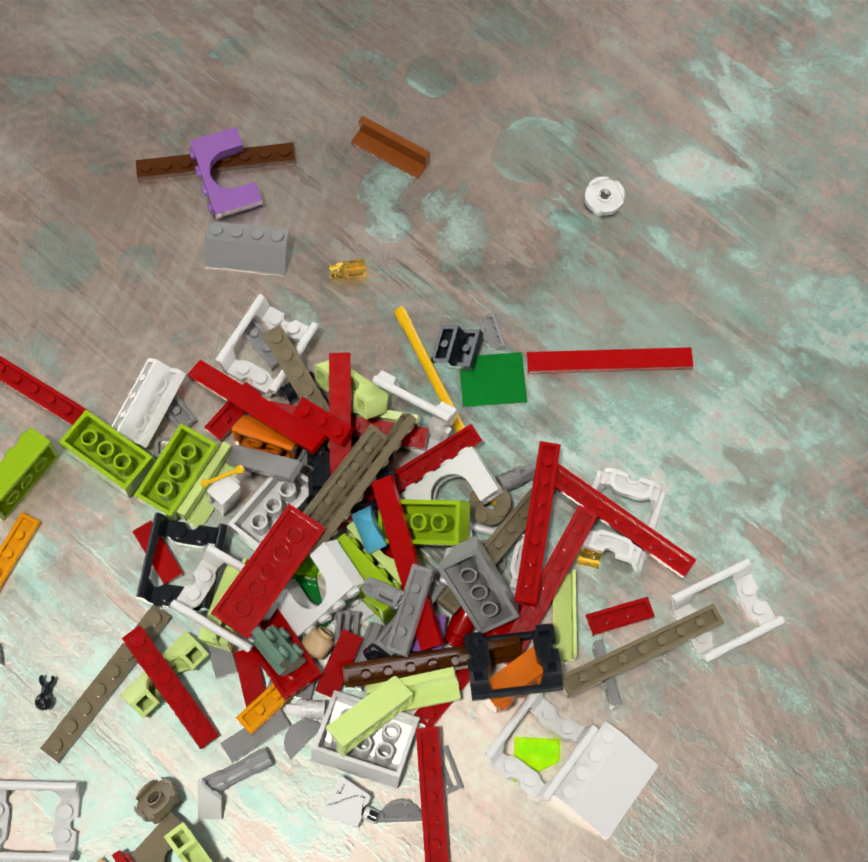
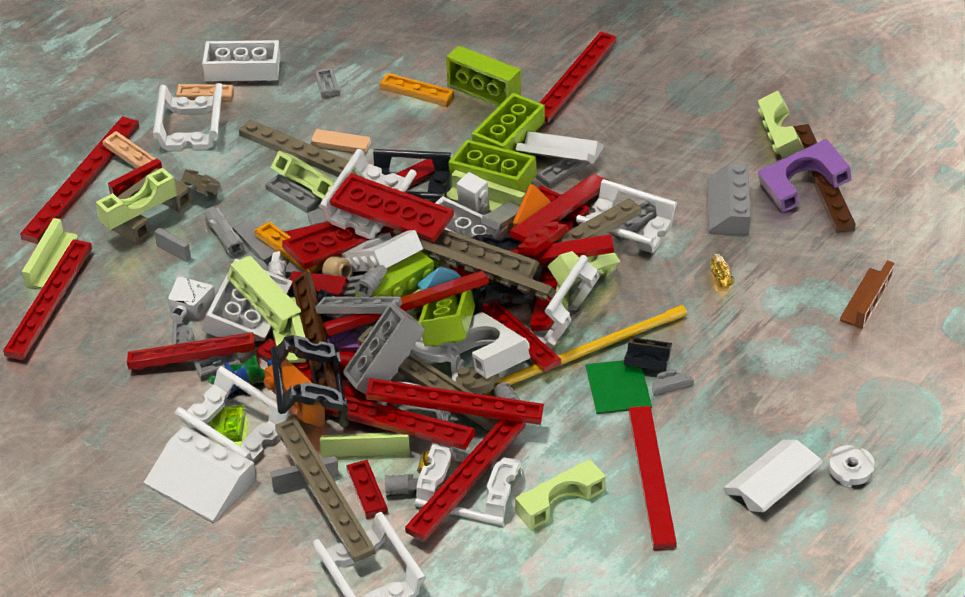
camera: 90 degrees right, 25 degrees down
black arm [35,675,56,711] -> none
red plate [121,625,219,749] -> none
white tile [197,779,223,819] -> none
yellow hinge [201,465,244,488] -> none
sand green brick [251,624,306,676] -> none
none -> light grey tile [154,228,191,262]
none -> green piece [208,355,272,395]
none -> light grey tile [265,174,321,213]
none -> light nougat tile [311,129,371,154]
none -> light grey hinge [385,474,418,495]
none -> yellowish green arch [515,459,606,530]
none -> white slope [723,440,823,512]
none -> yellowish green arch [758,91,804,159]

